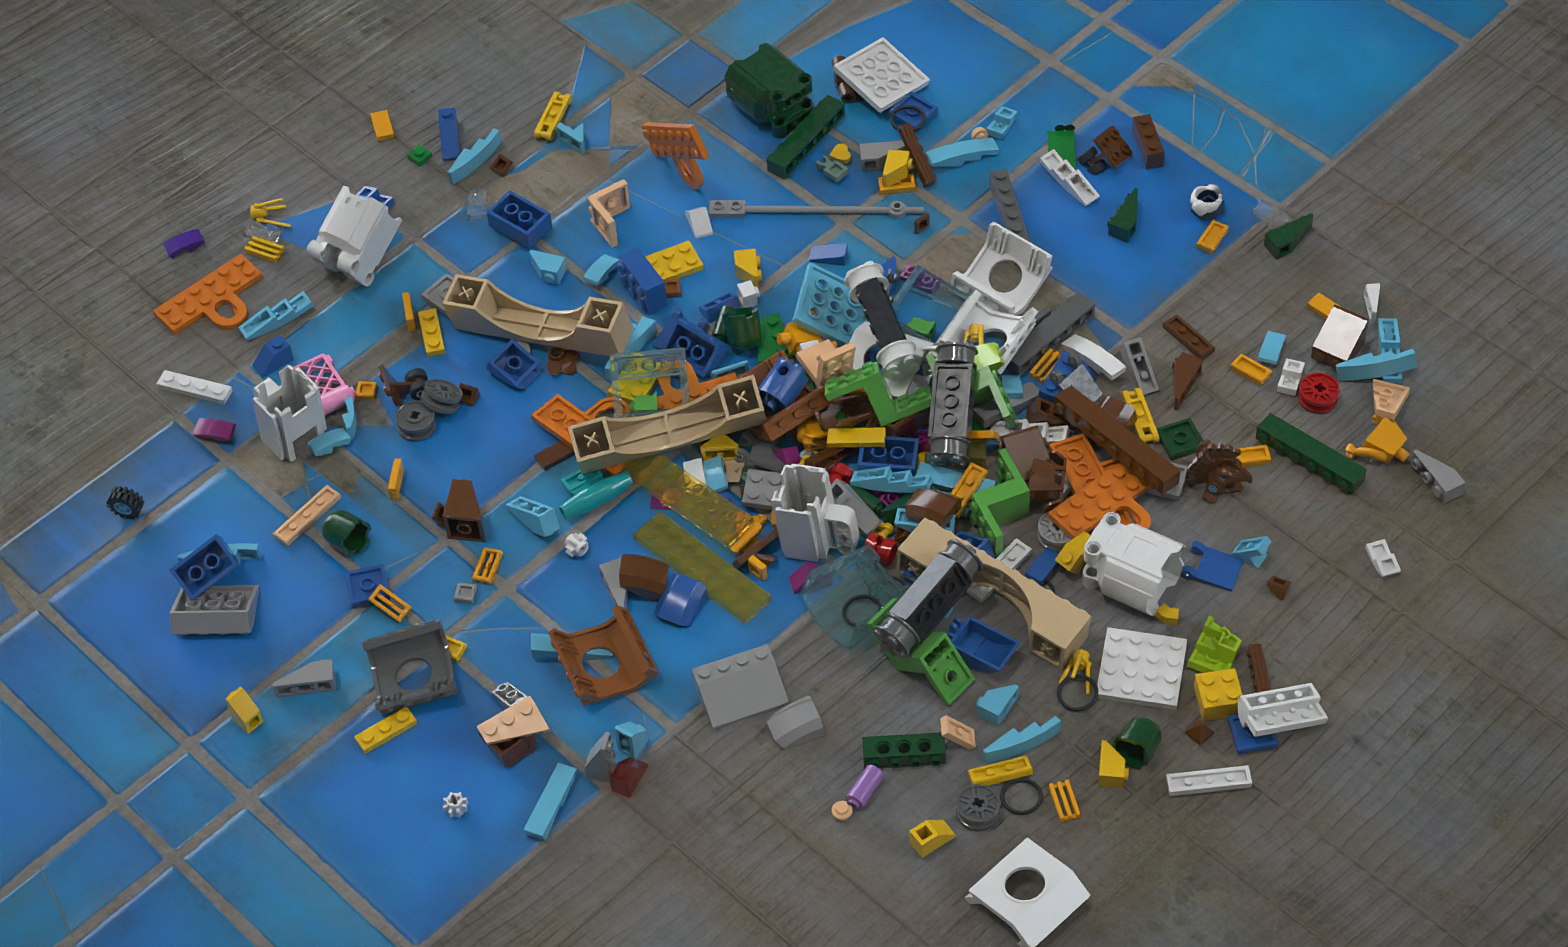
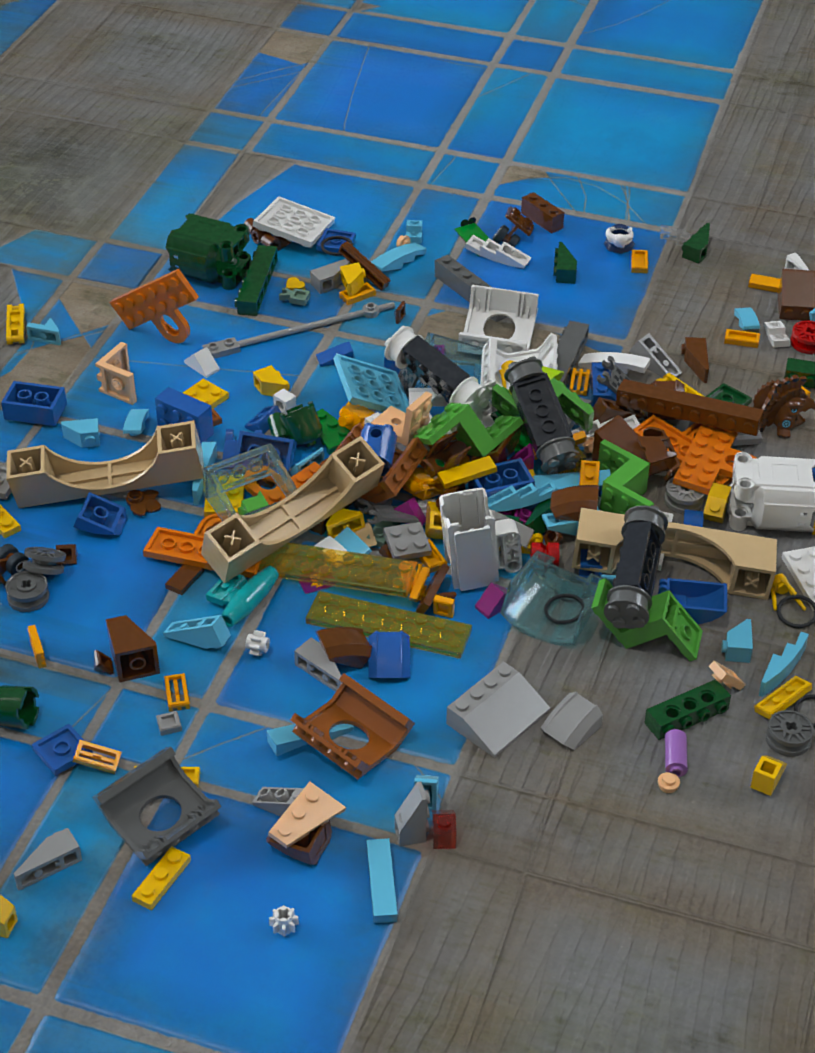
camera: 30 degrees left, 10 degrees down
reddish brown tile [1163,314,1215,359] -> none

